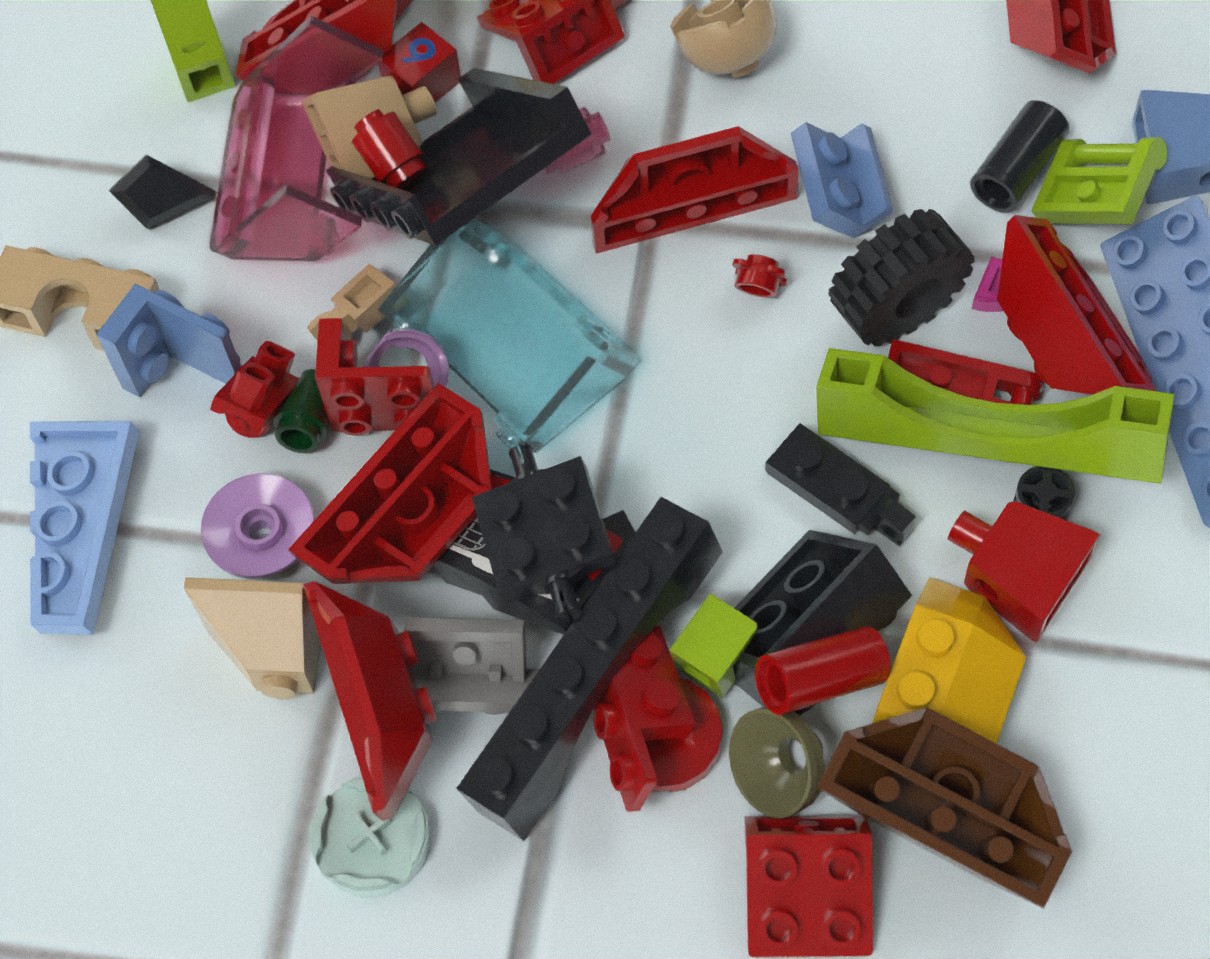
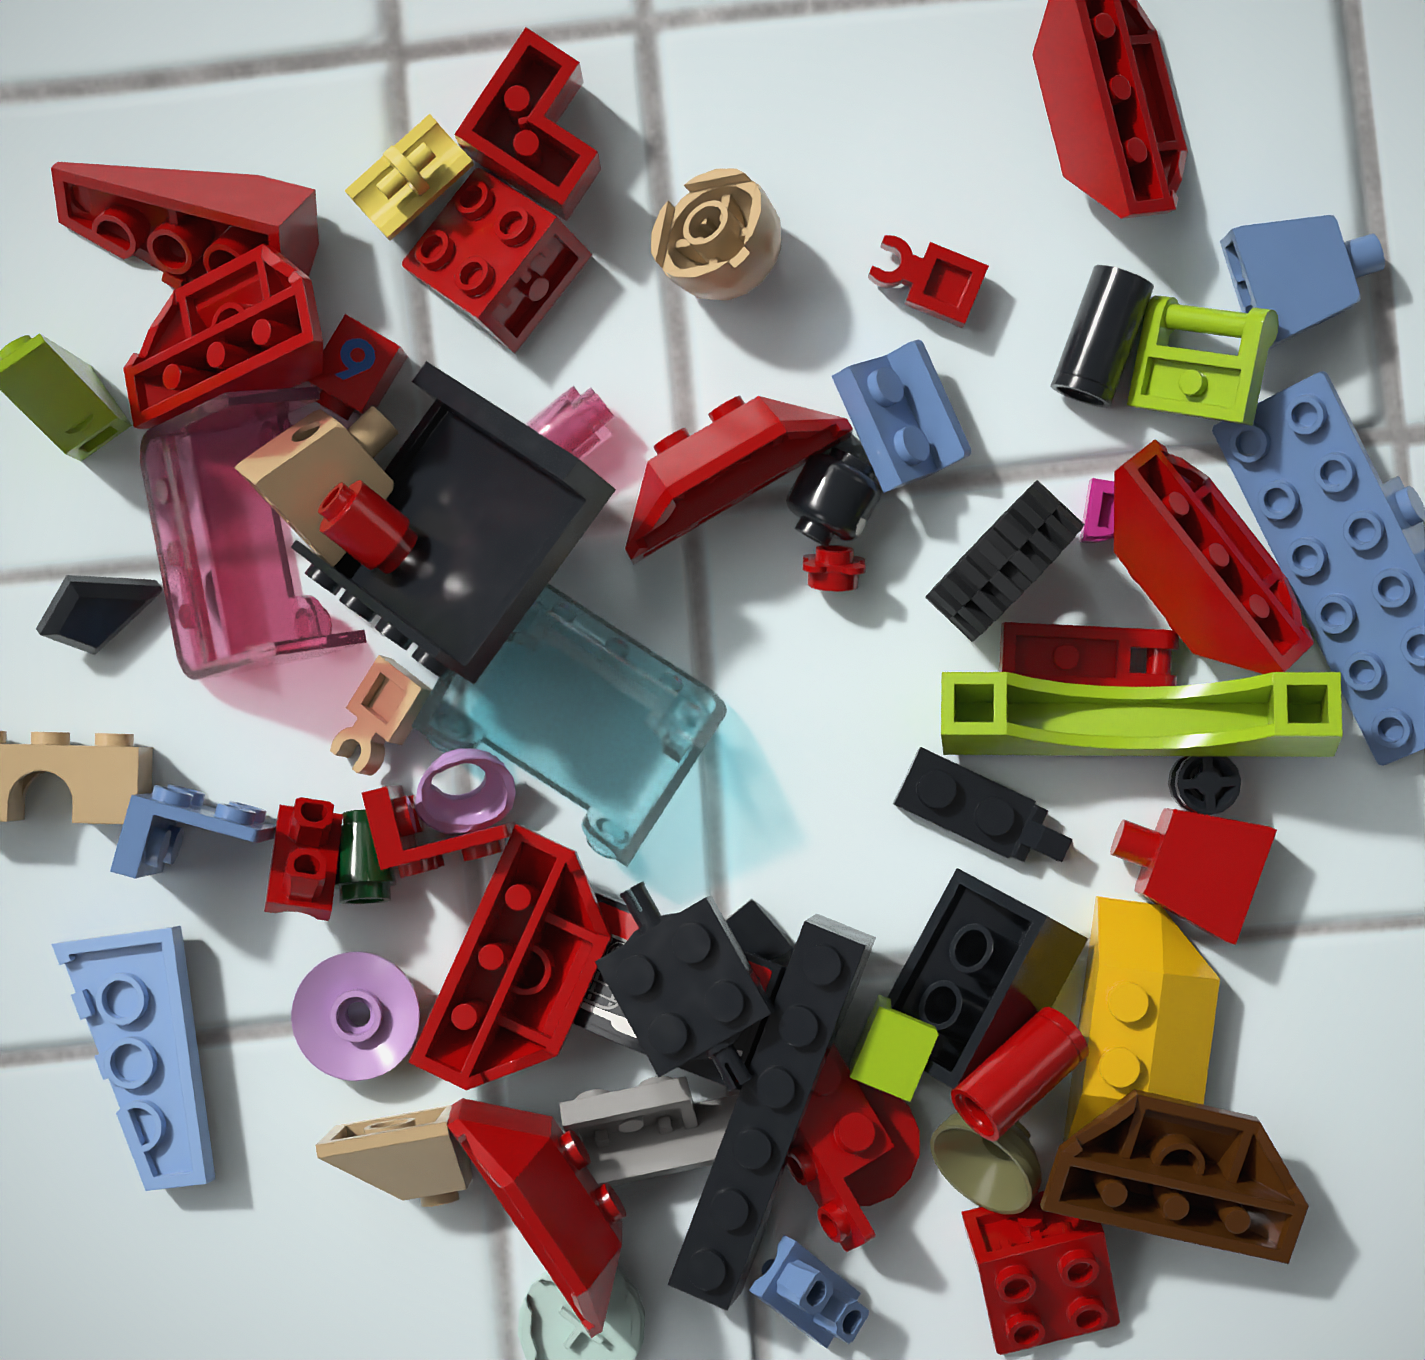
camera: 20 degrees left, 25 degrees up
none -> medium blue hips [749,1235,869,1348]
none -> black head [786,447,881,547]
none -> red plate [868,235,989,328]

